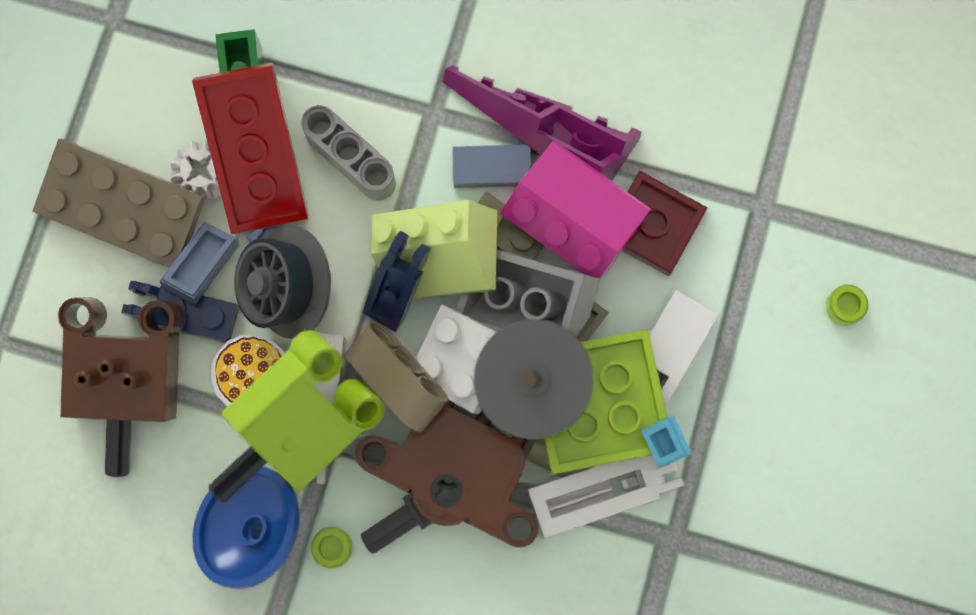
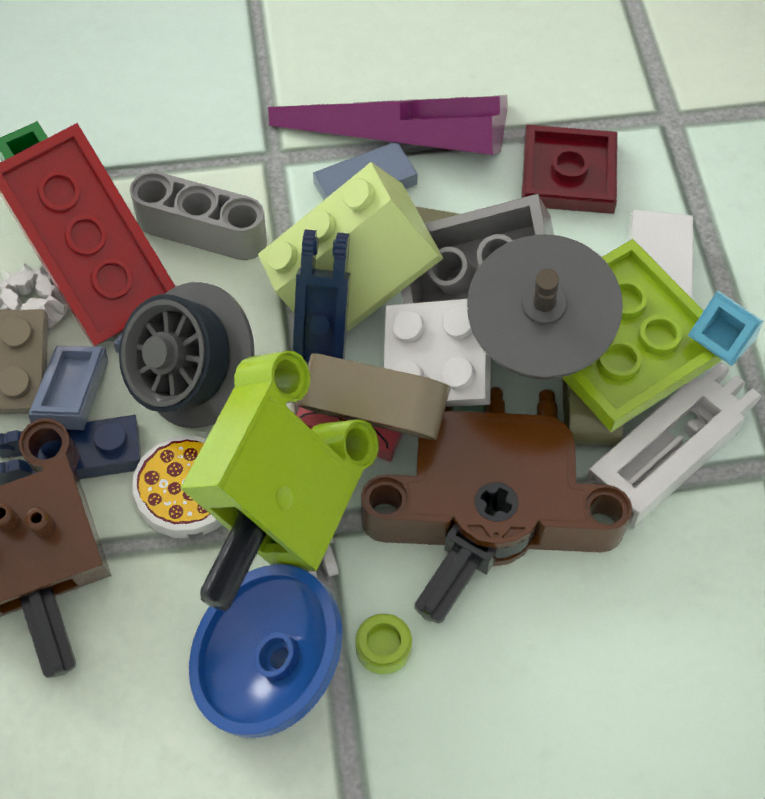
camera: 25 degrees left, 20 degrees down
dark pink slope [500,140,651,279] -> none

